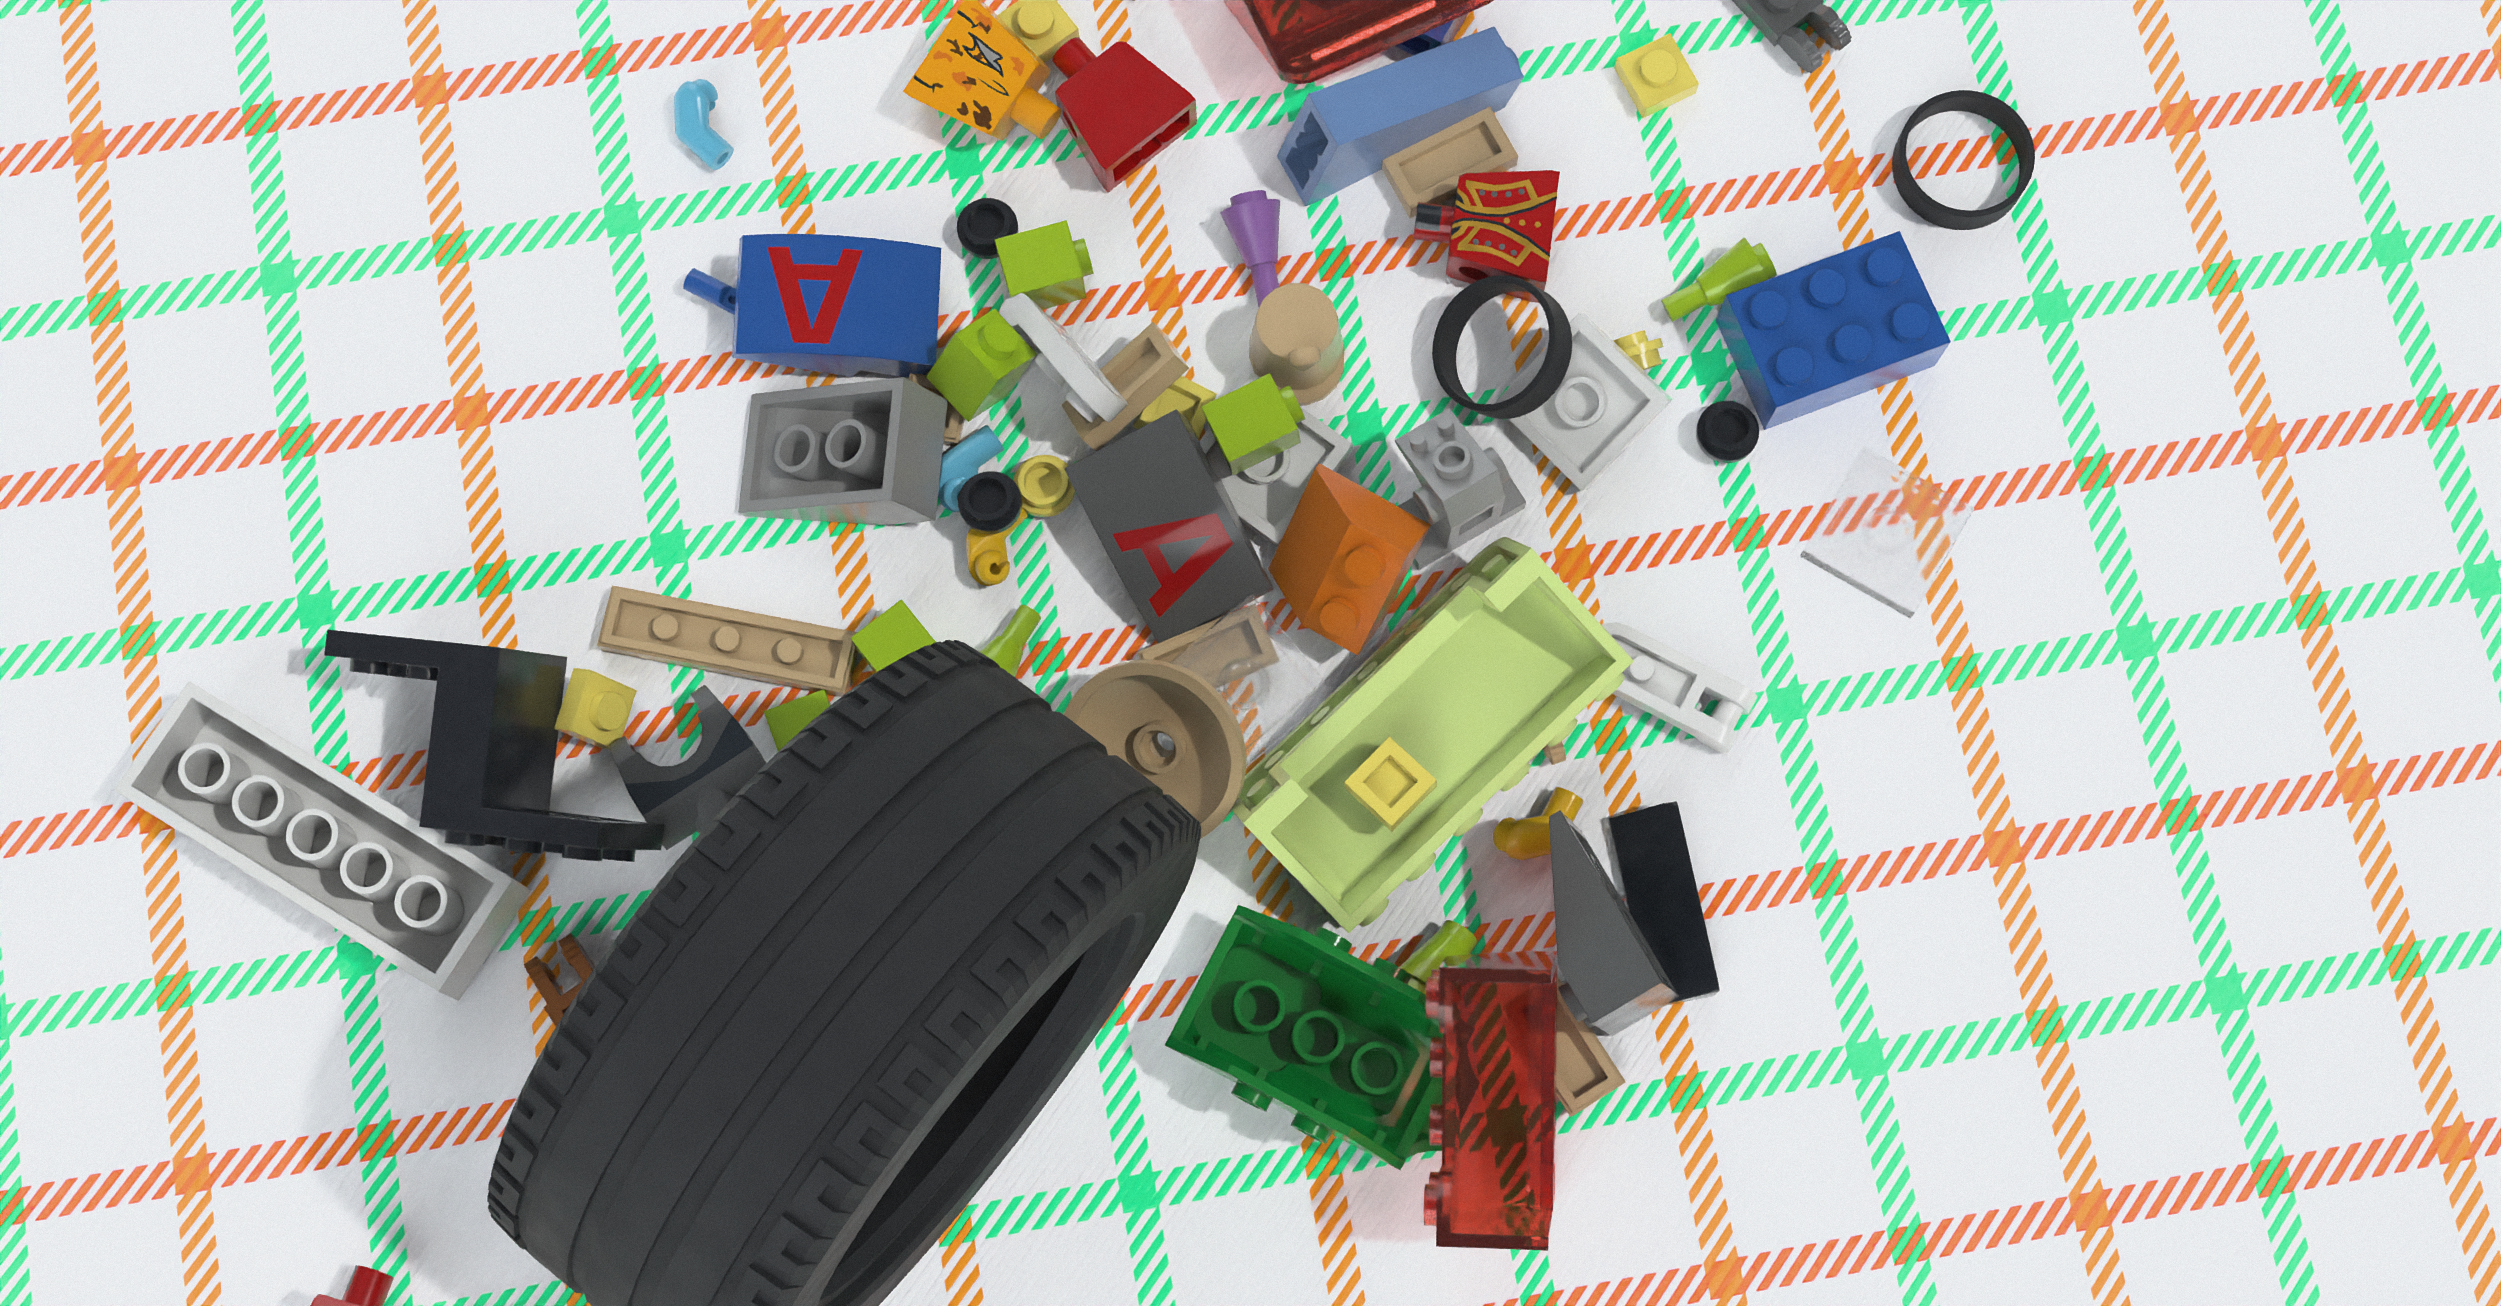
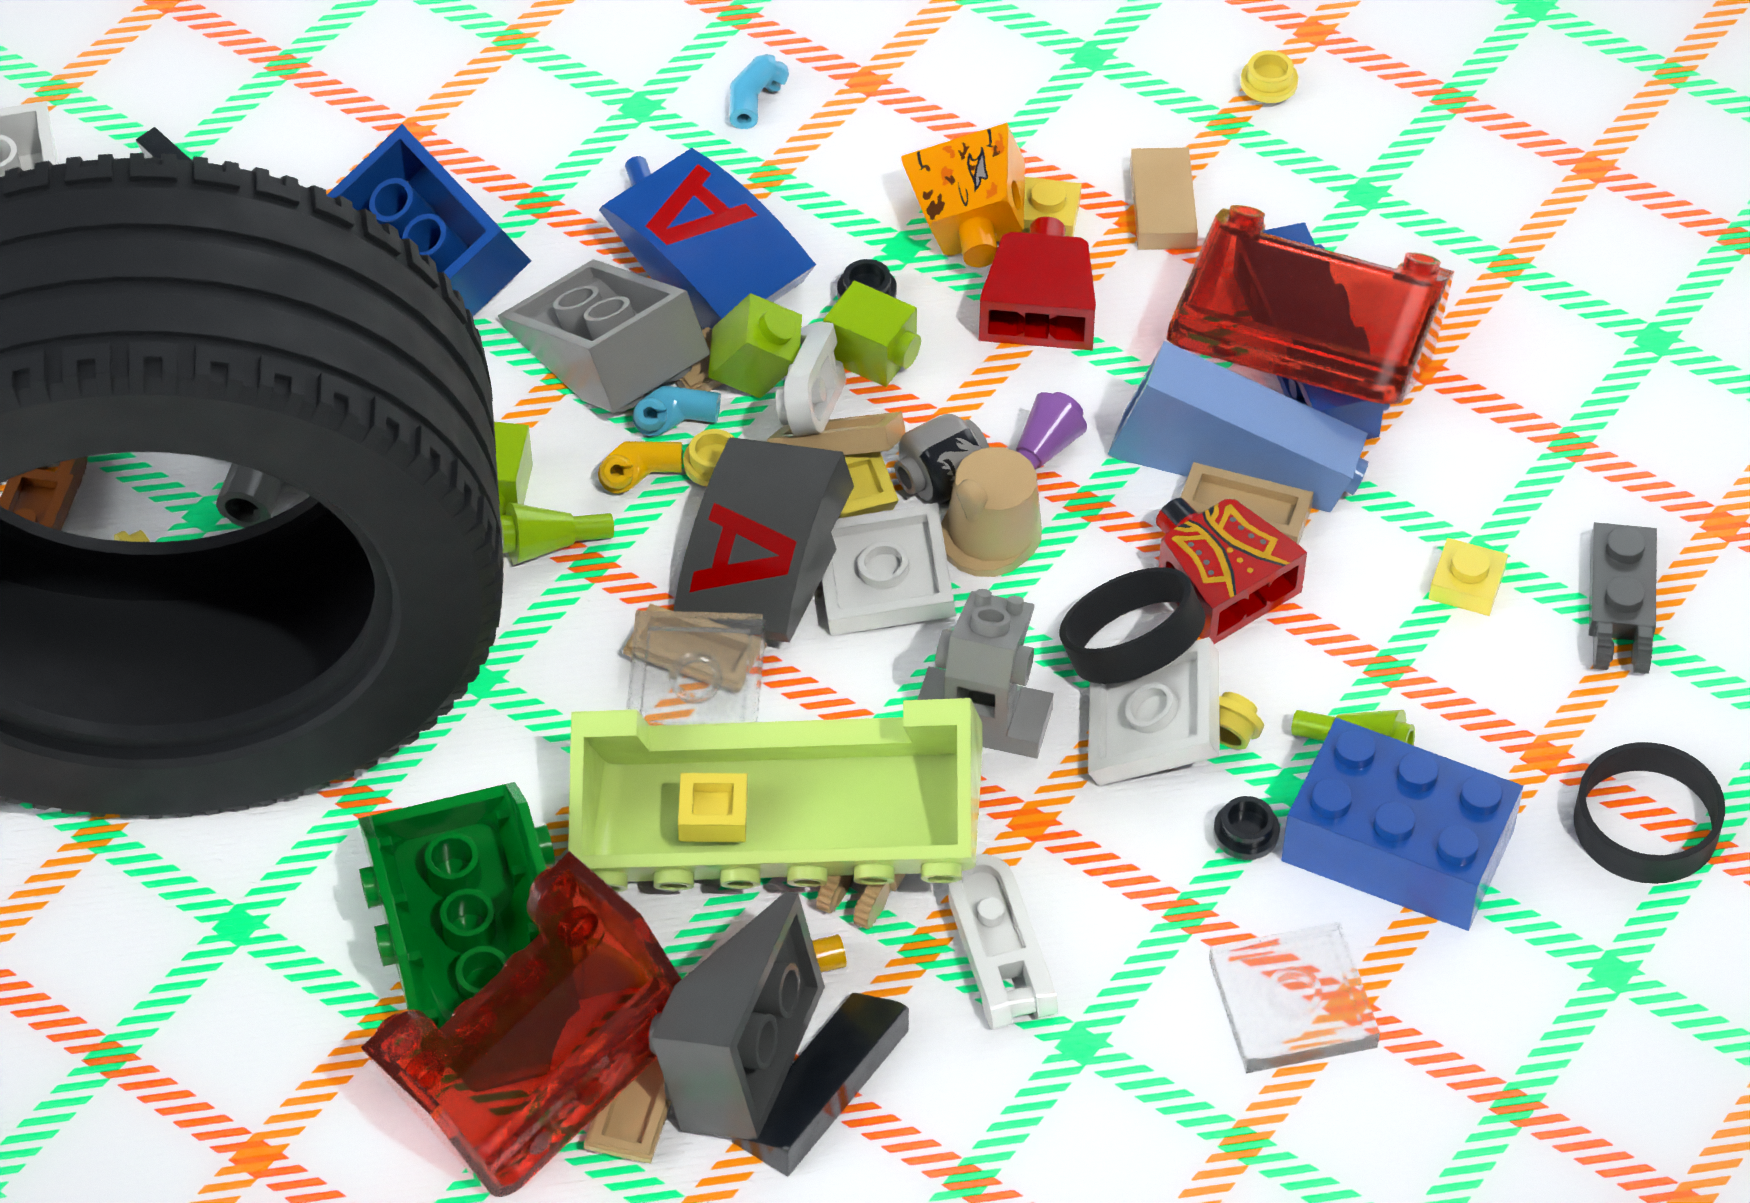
camera: 45 degrees right, 25 degrees down
black plate [958,471,1022,534] -> none
tan dish [1064,659,1247,839] -> none
lime brick [1201,373,1305,476] -> none
orange slope [1268,463,1431,656] -> none
none -> blue brick [327,124,532,316]
none -> light grey head [894,414,989,505]

